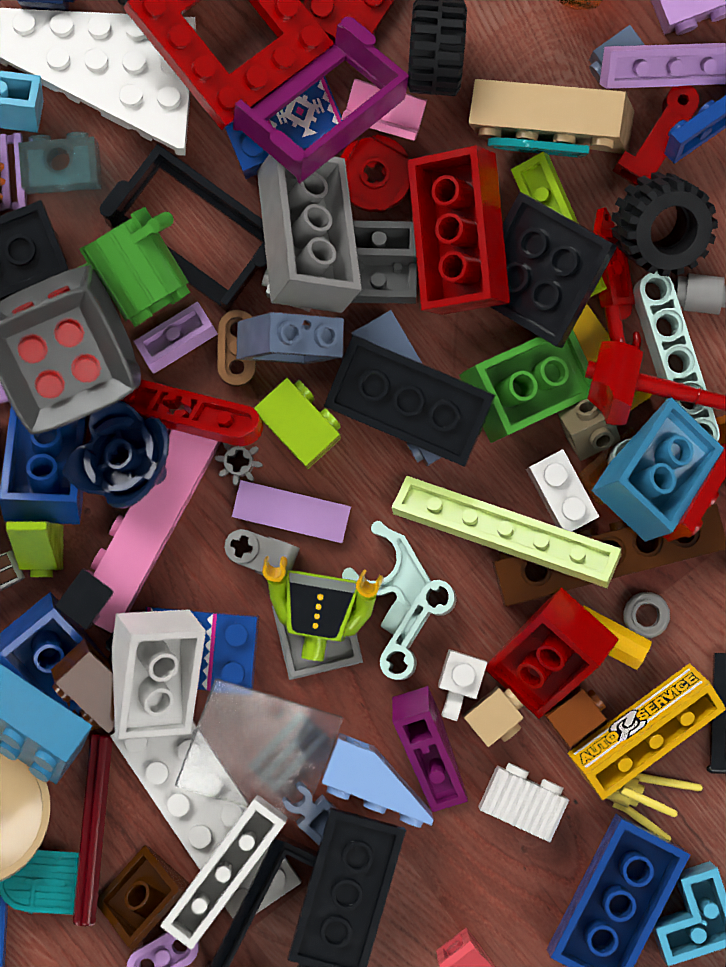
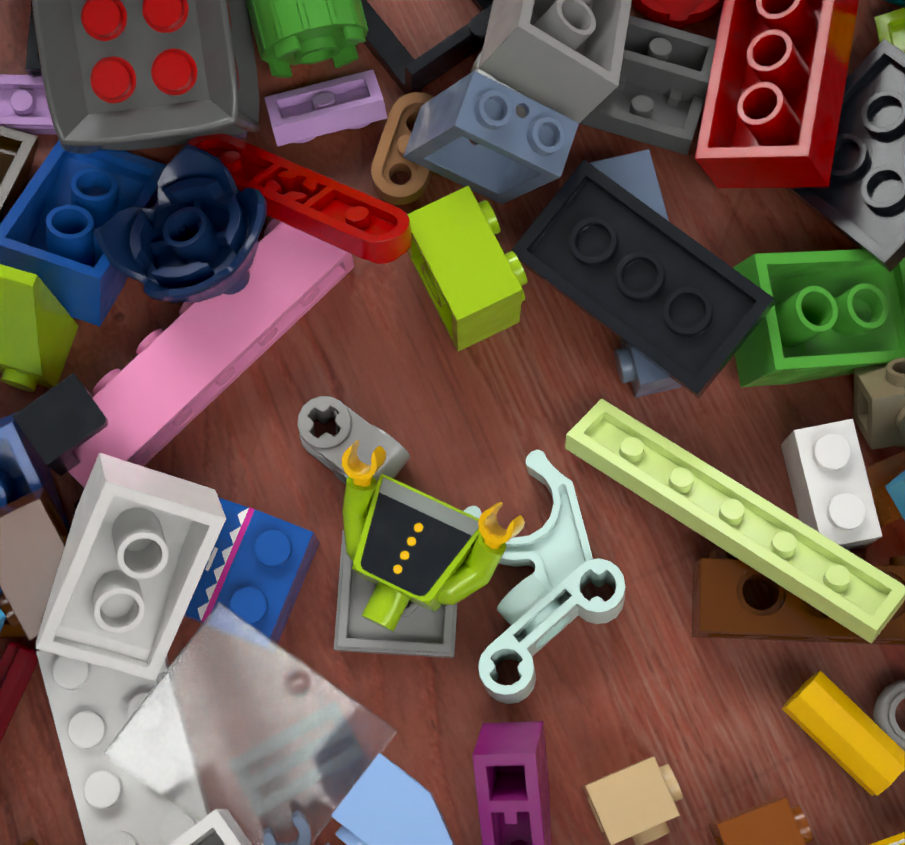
camera: 20 degrees right, 10 degrees down
light grey gear [215,443,263,485] -> none
lavender tile [232,480,351,543] -> none
white brick [438,649,487,721] -> none
red slope [485,587,619,719] -> none

